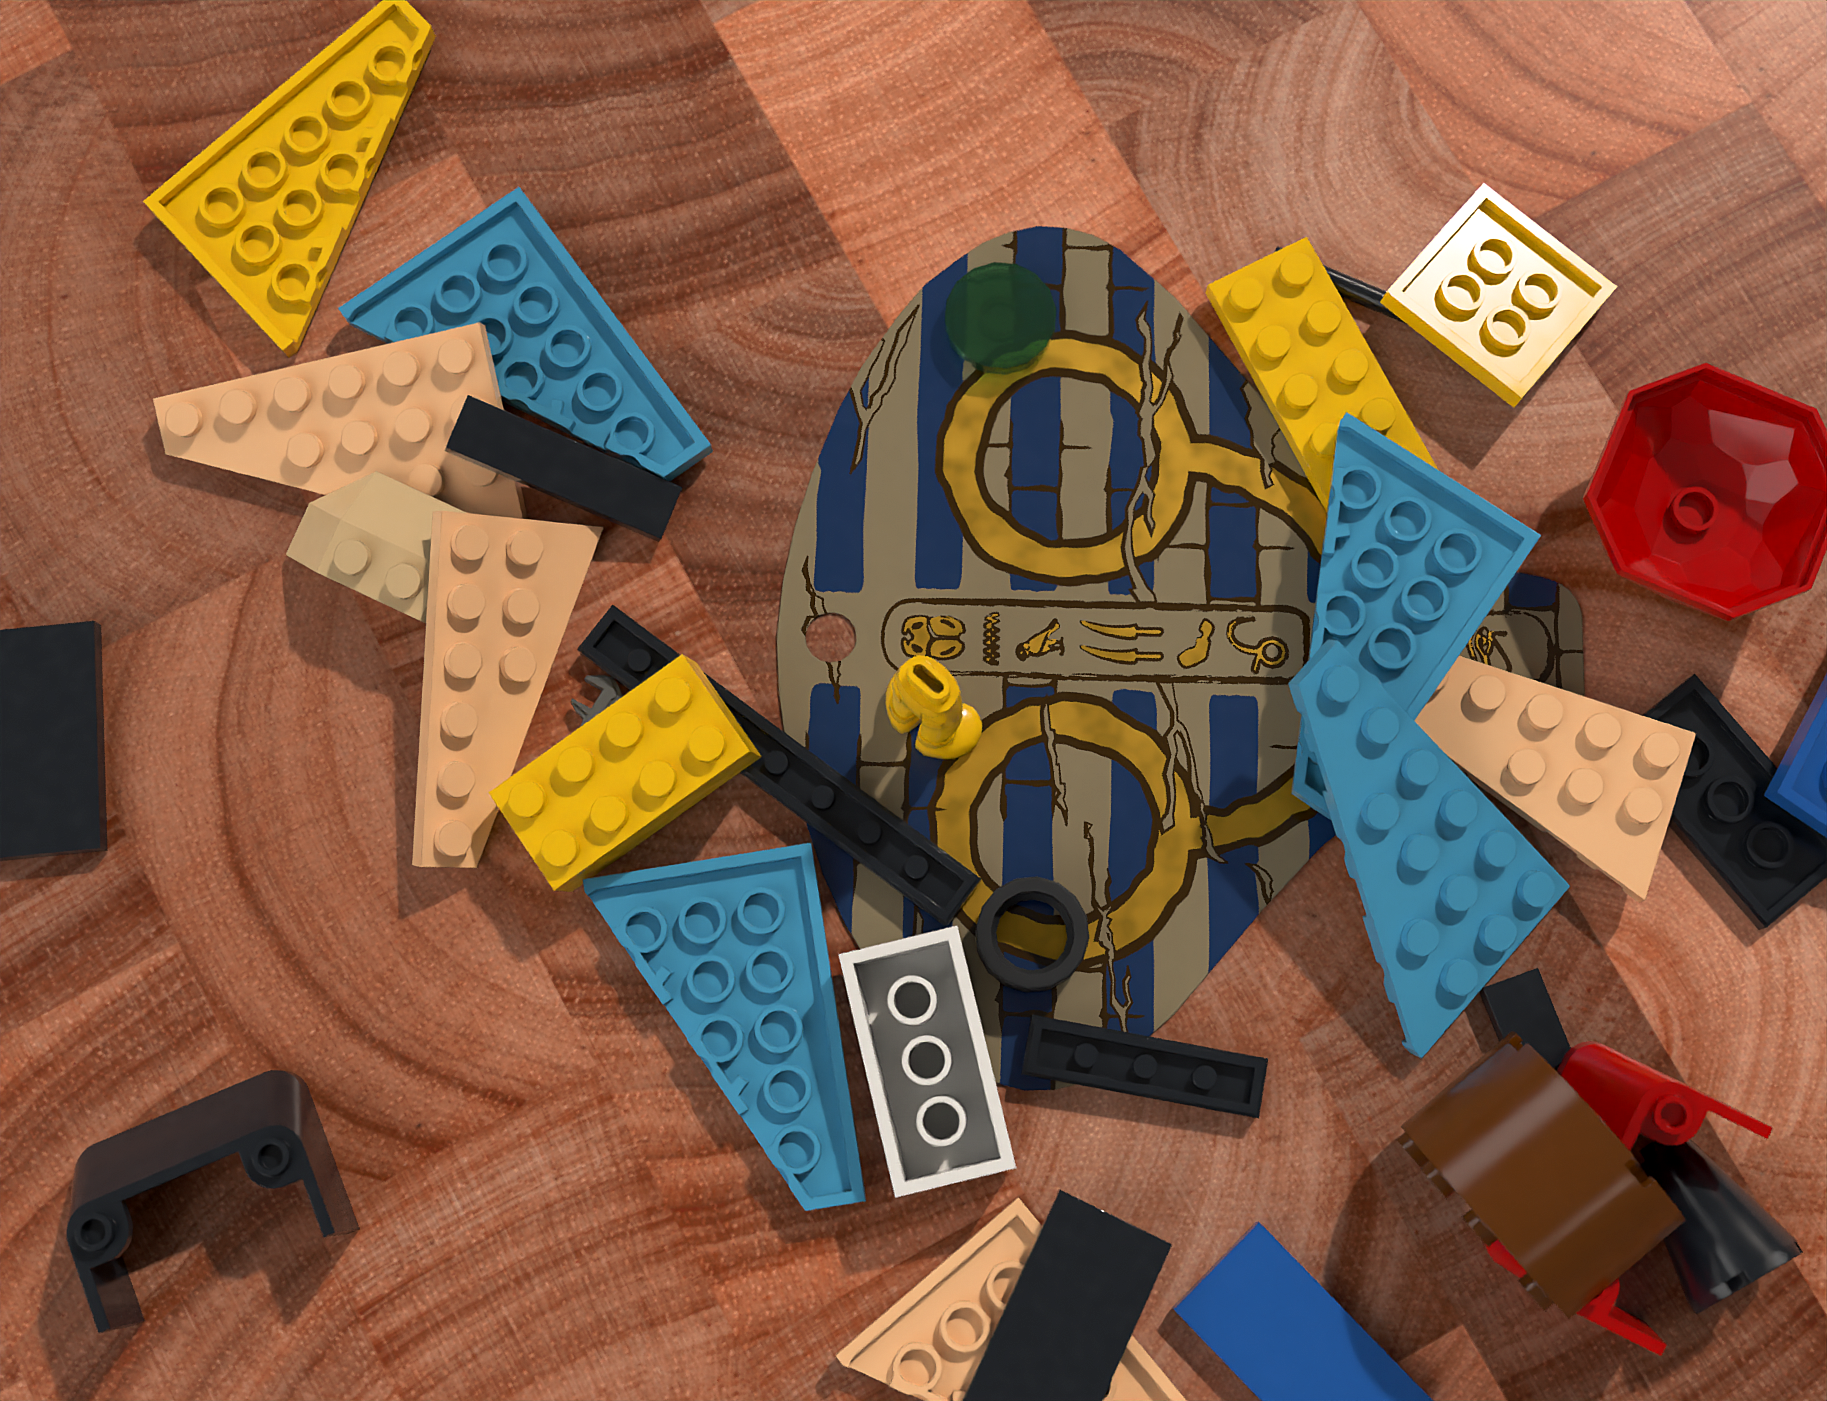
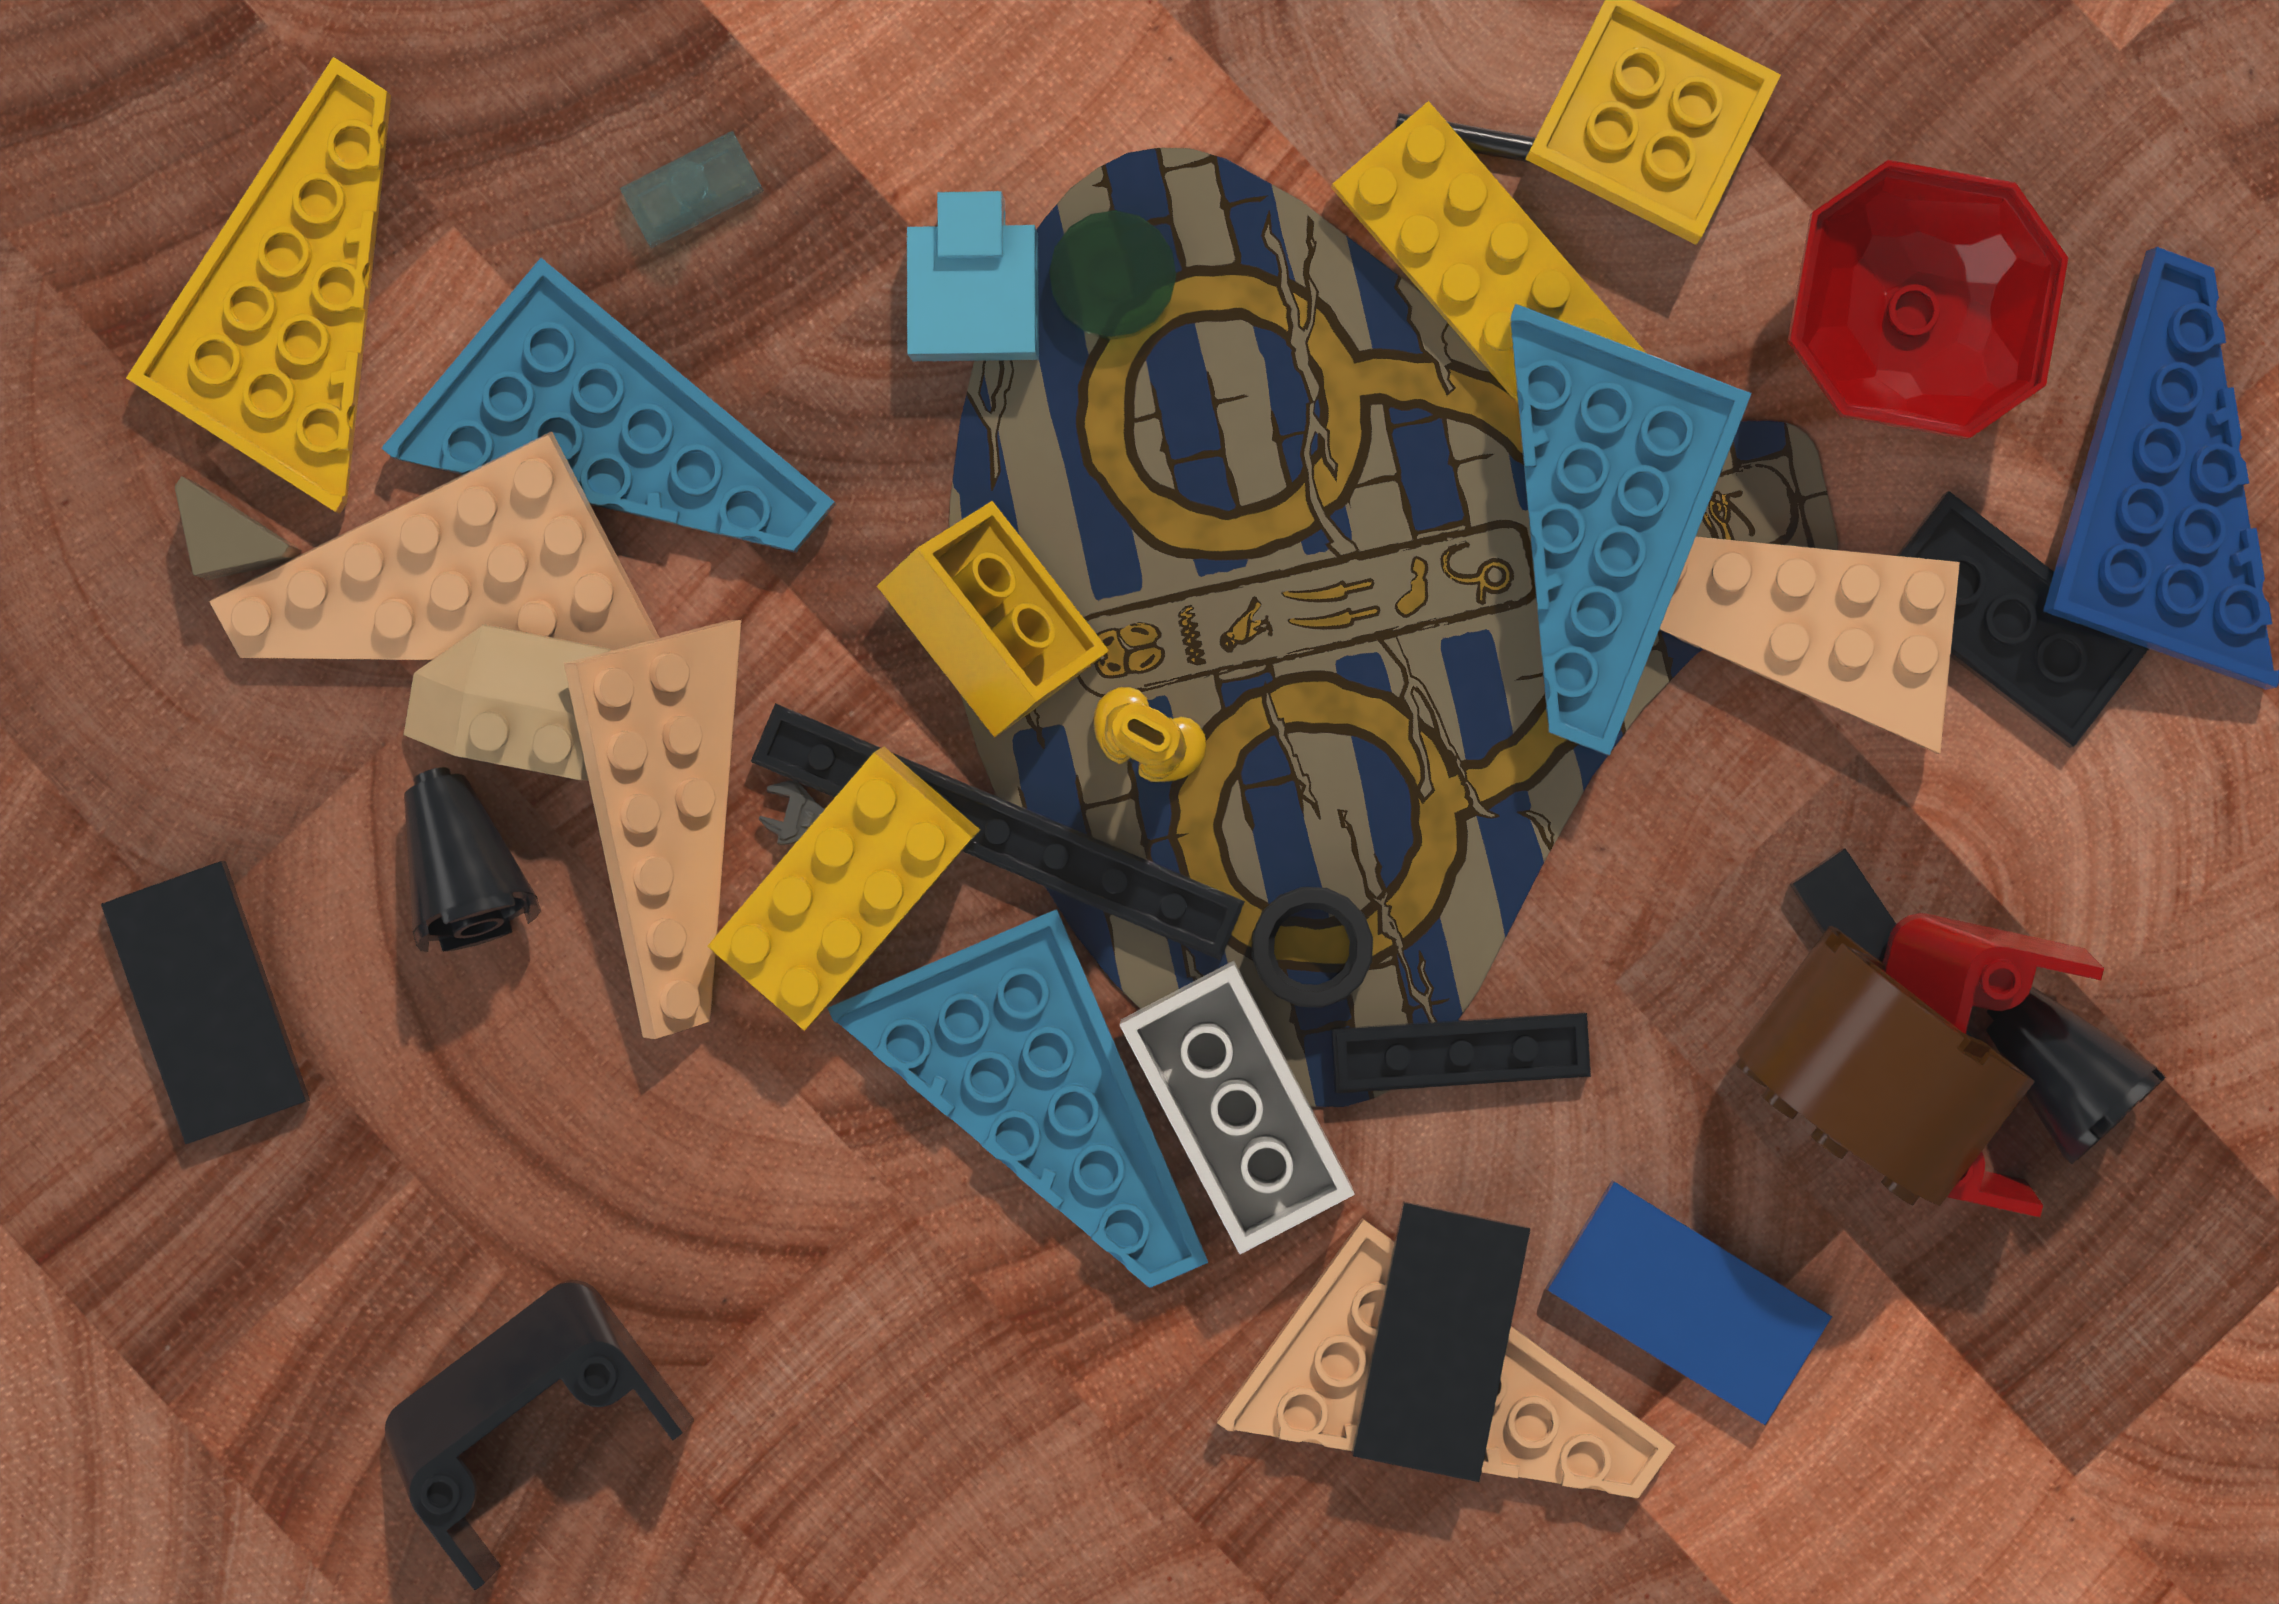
camera: 15 degrees left, 10 degrees up
black tile [445,395,682,542] -> none
dark azure wing [1288,640,1570,1058] -> none
none -> dark tan slope [175,476,302,580]
none -> black cone [404,767,541,952]
none -> clear light blue tile [620,131,764,249]
none -> yellow slope [877,501,1109,738]
none -> medium azure piece [907,191,1039,362]

